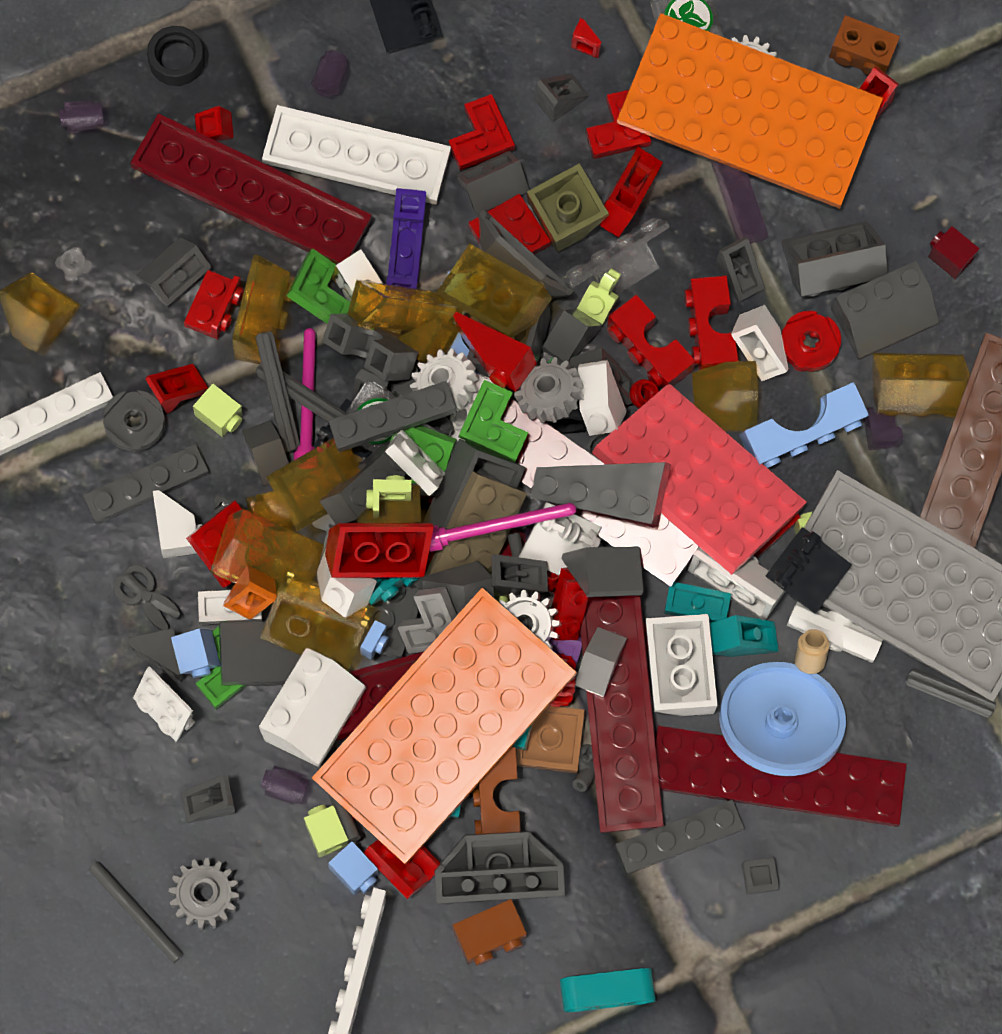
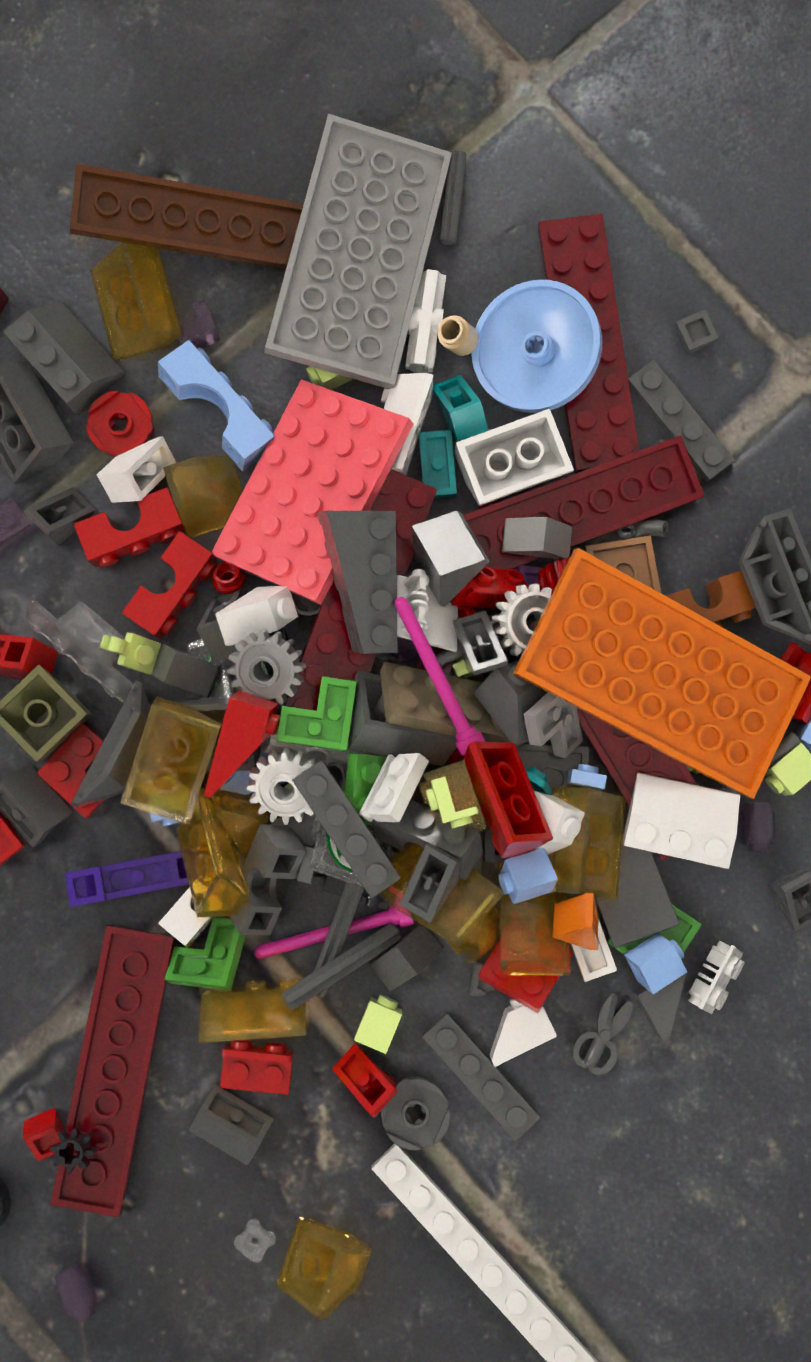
camera: 100 degrees left, 10 degrees up
white plate [262,105,451,205] -> none
black hinge [765,527,852,614] -> none
none -> black gear [50,1125,98,1174]
none -> dark grey slope [400,842,460,923]
none -> light blue brick [498,848,558,904]

